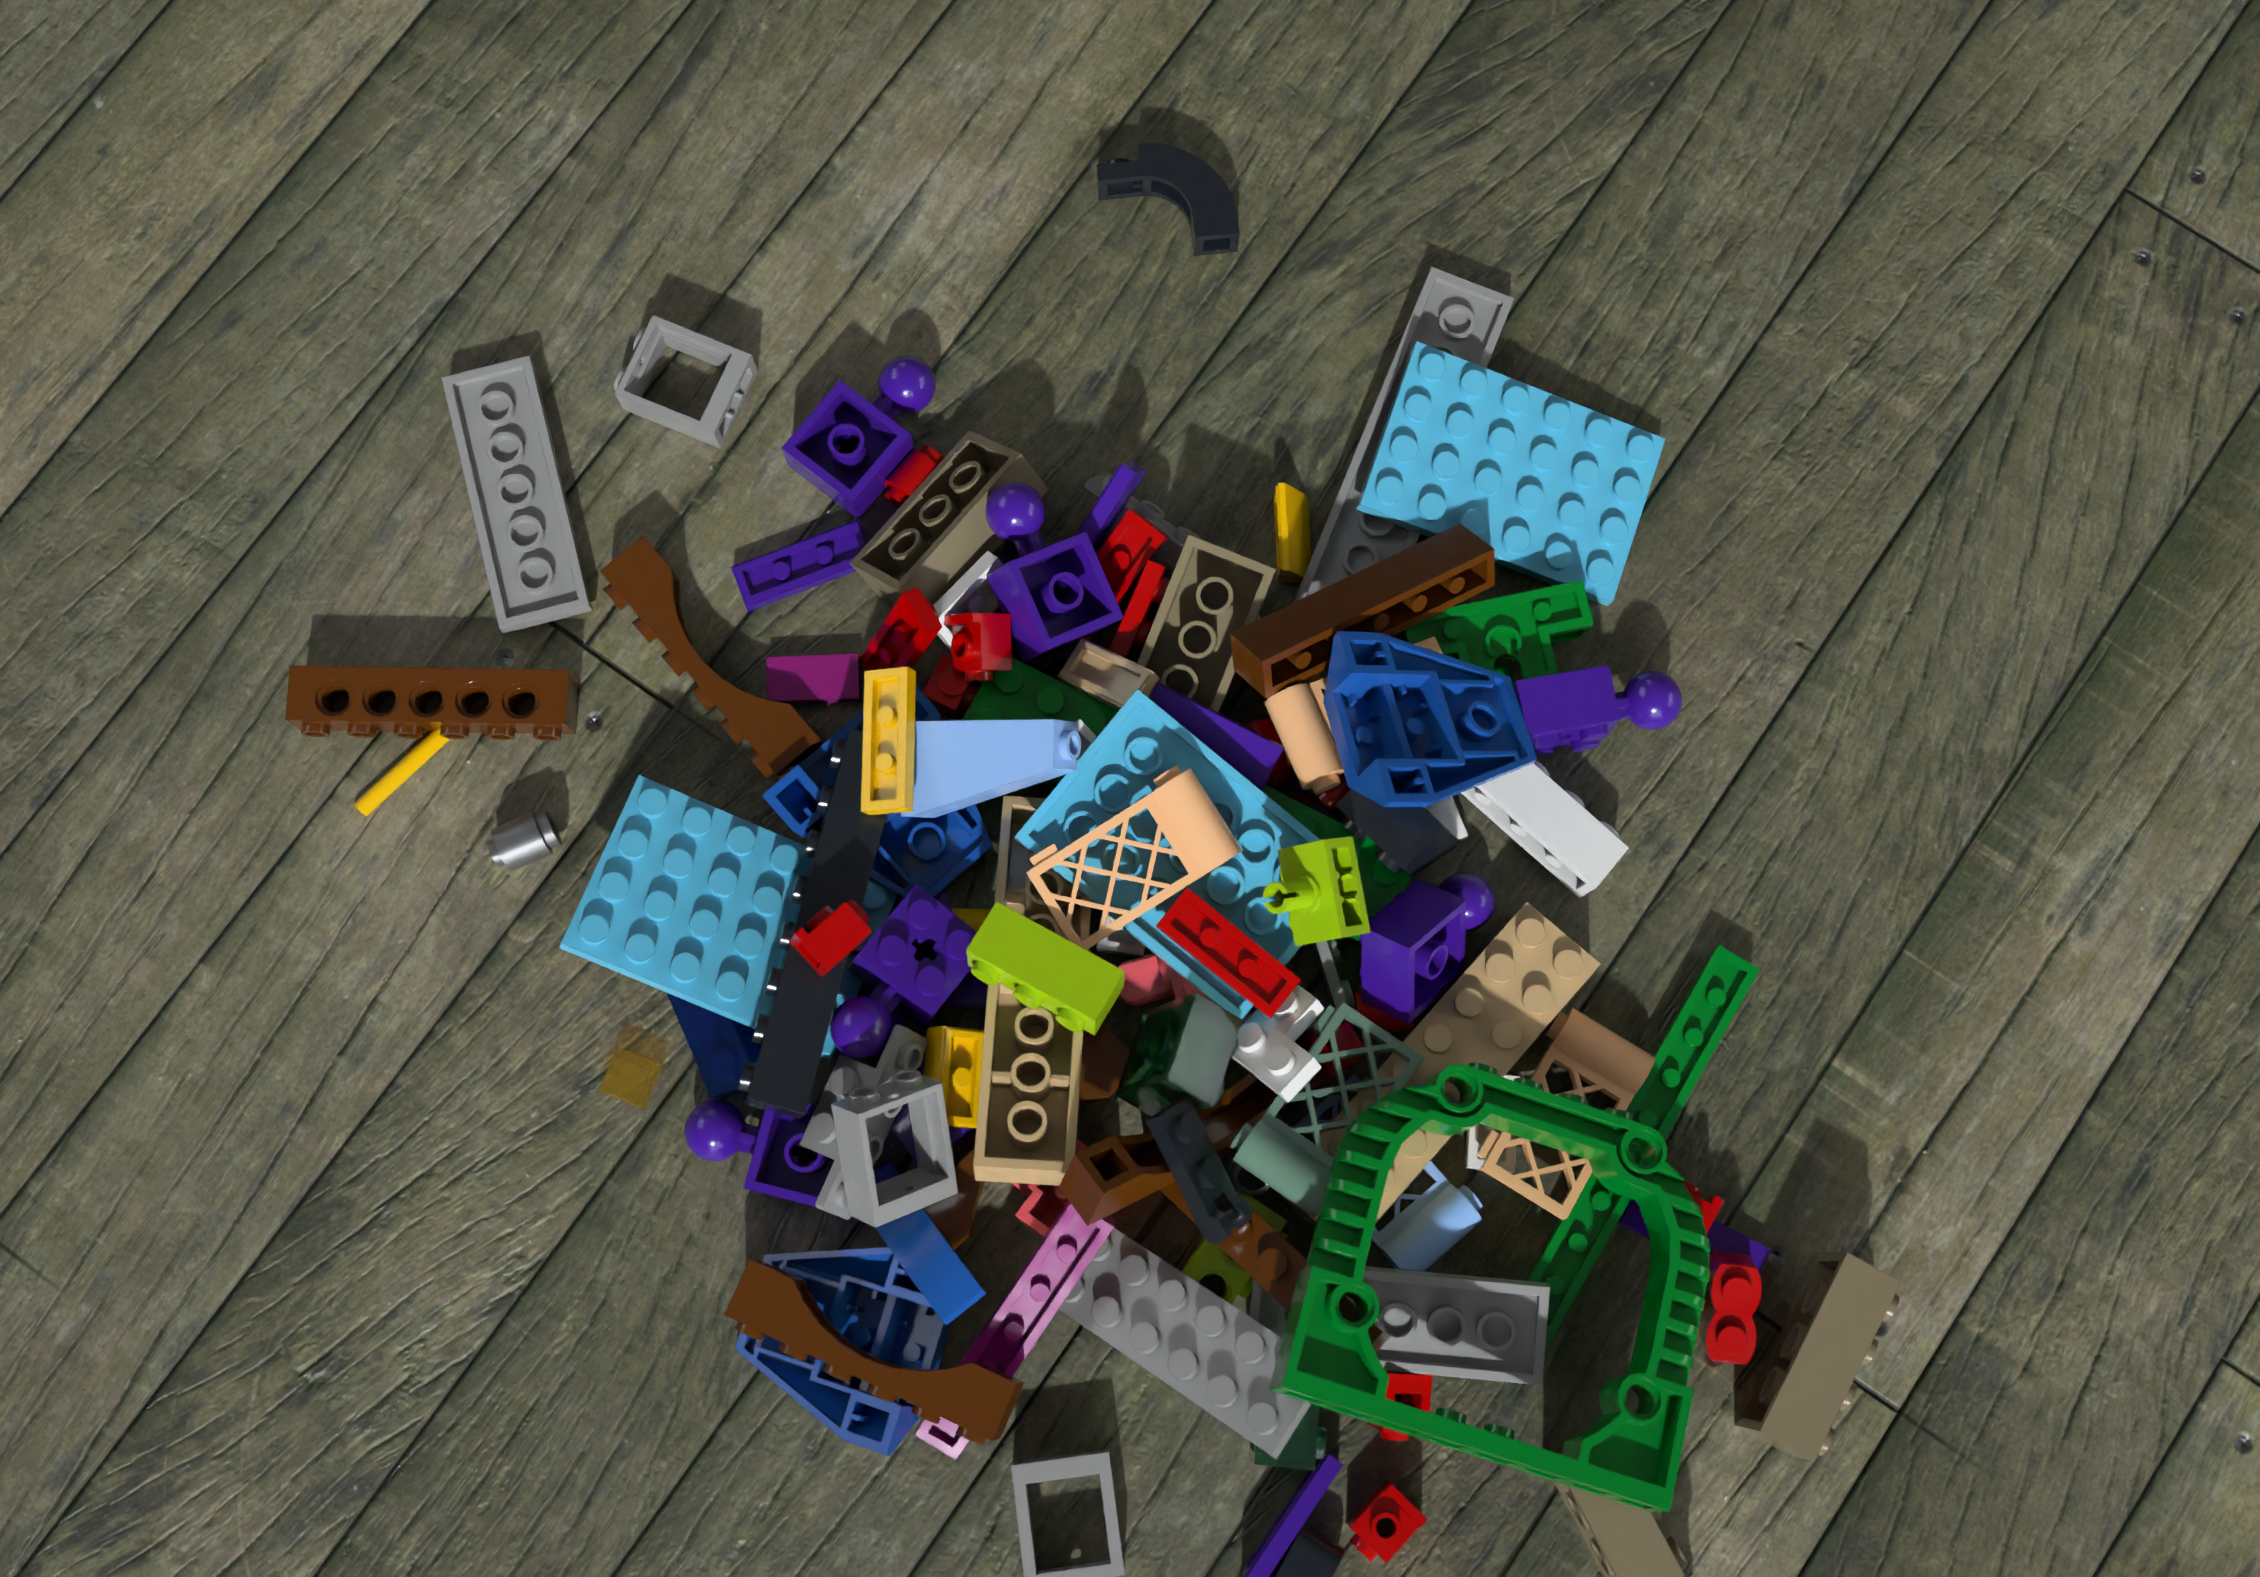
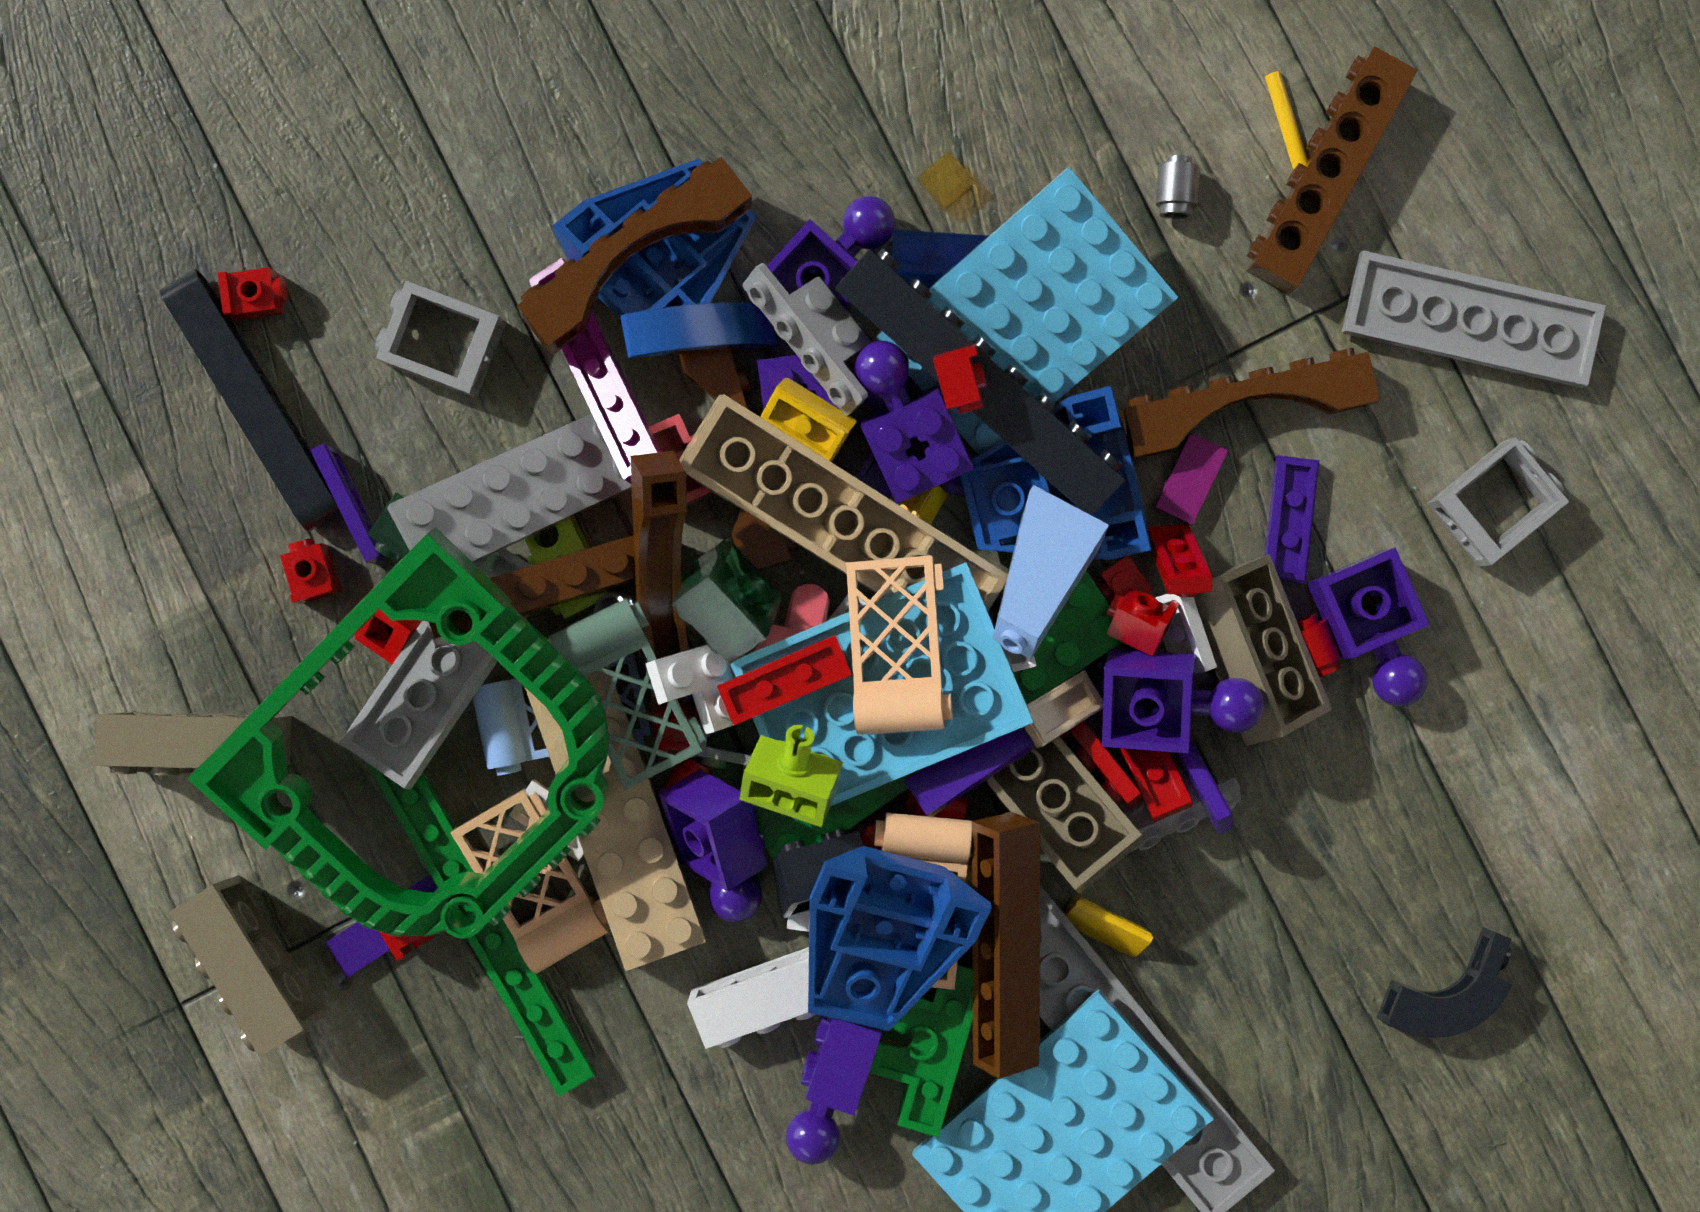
camera: 120 degrees right, 10 degrees up
light grey window [831,1070,958,1228] -> none
yellow plate [861,666,916,815] -> none
lime brick [966,901,1125,1036] -> none
black plate [1146,1096,1253,1244] -> none
red brick [1699,1250,1762,1365] -> none

